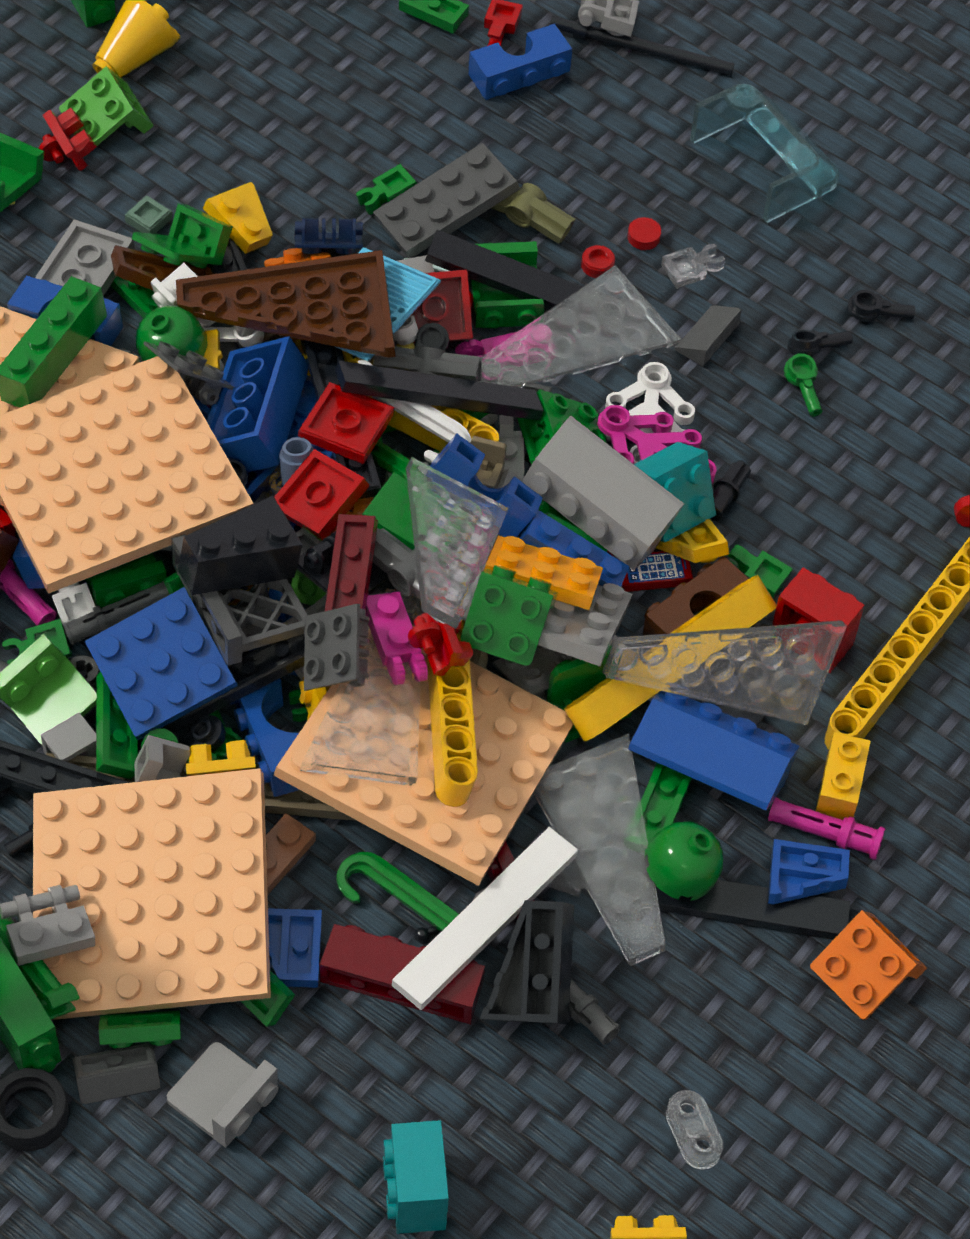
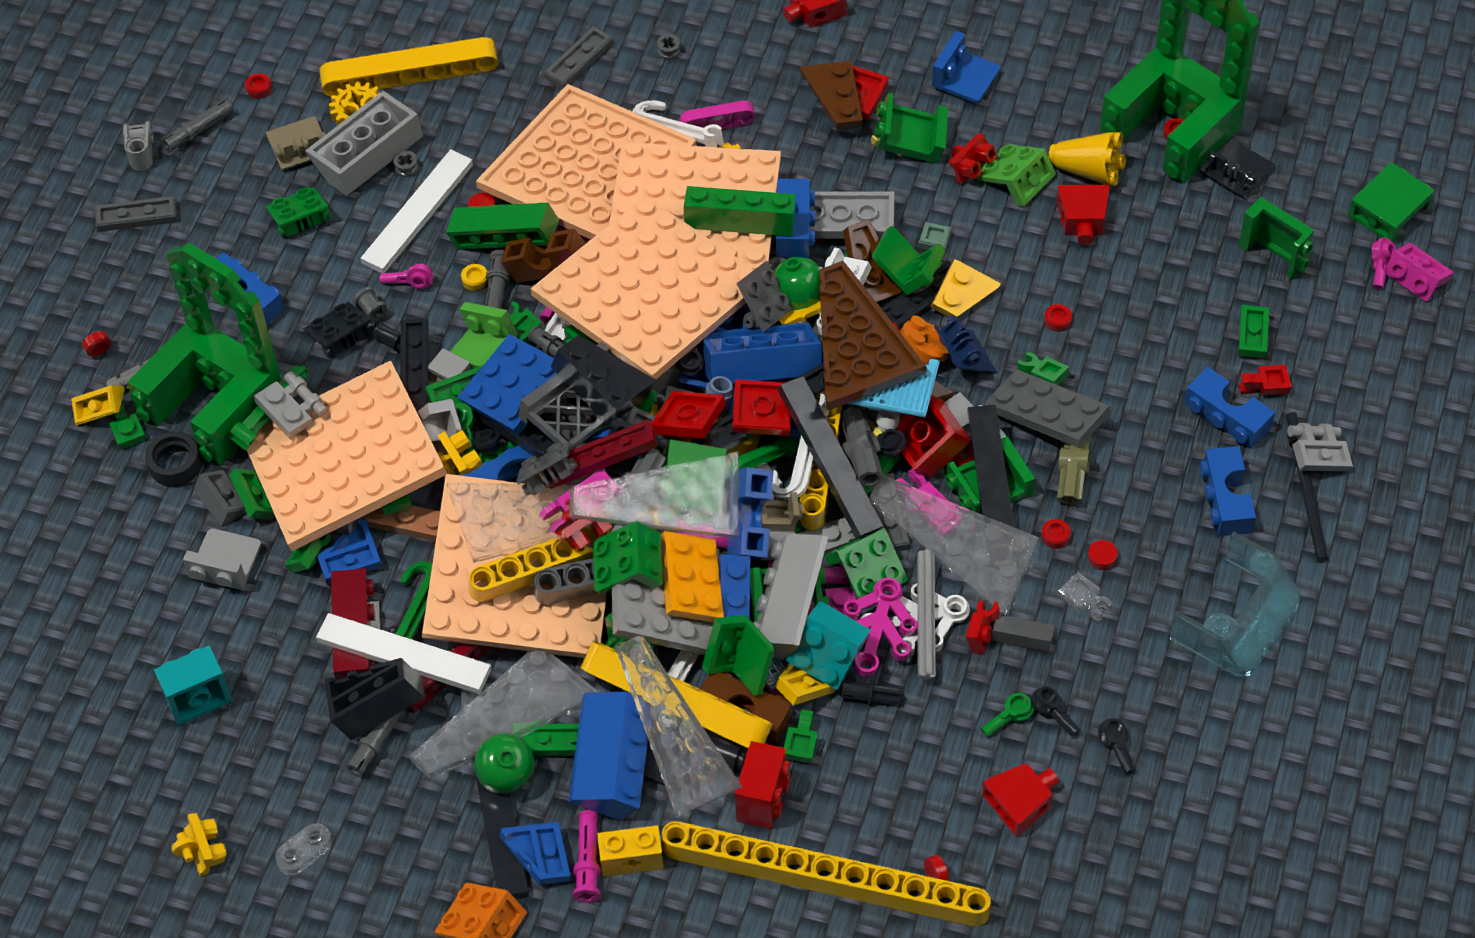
camera: 75 degrees right, 0 degrees up
none -> dark grey beam [533,558,611,604]
none -> green bracket [702,615,774,696]
none -> light grey axle [917,549,935,680]
none -> red plate [966,600,1001,654]
none -> red torso [982,764,1059,838]
none -> red tile [1044,304,1072,332]
none -> red torso [1056,185,1109,245]
none -> blue arch [1200,446,1256,536]

